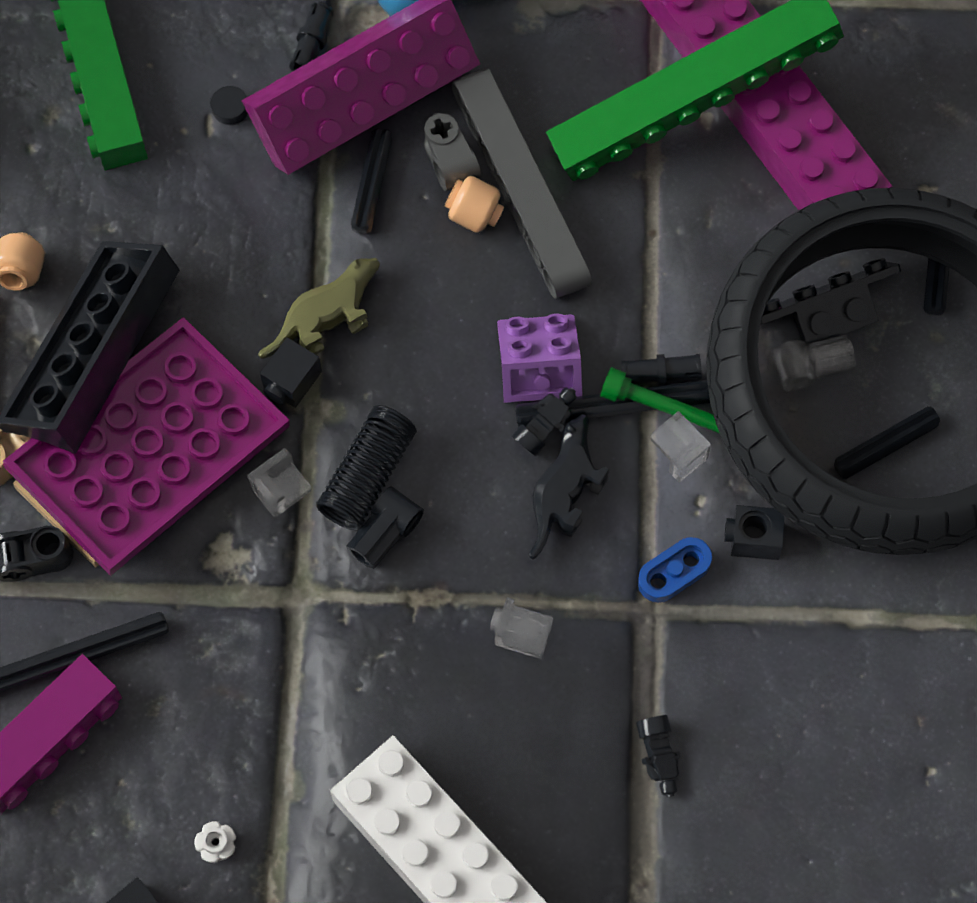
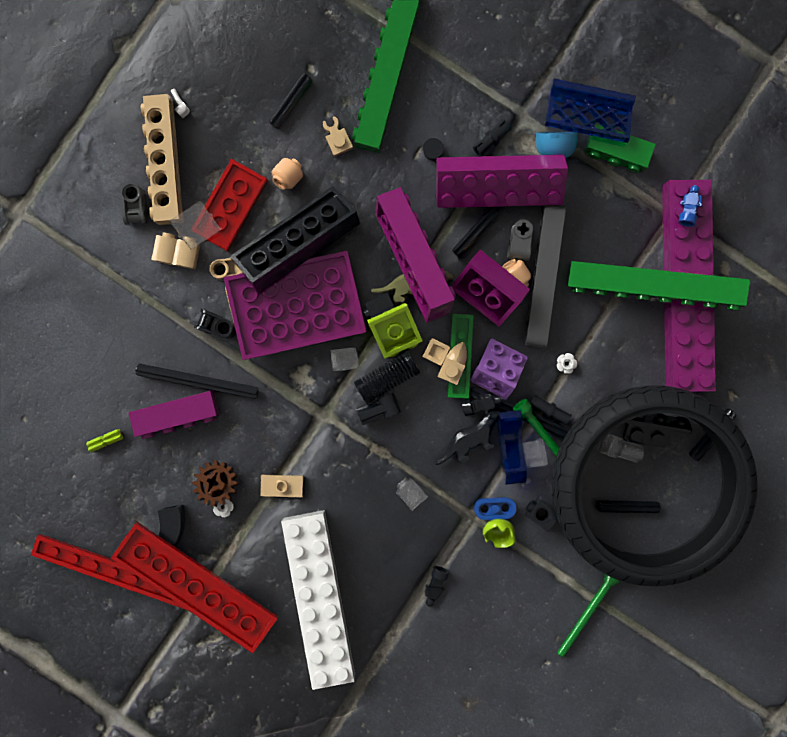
camera: 30 degrees right, 20 degrees up
none -> reddish brown gear [192,460,239,507]
none -> tan plate [260,474,304,497]
none -> tan plate [323,116,353,157]
none -> lime plate [367,303,422,359]
none -> magenta brick [375,187,456,323]
none -> tan plate [422,338,450,366]
none -> tan plate [437,342,467,385]
none -> green plate [448,314,473,398]
none -> magenta brick [451,250,530,327]
none -> lime hair [483,519,516,548]
none -> clear blue arch [498,410,527,485]
none -> white plate [557,353,577,374]
none -> green piece [557,574,620,657]

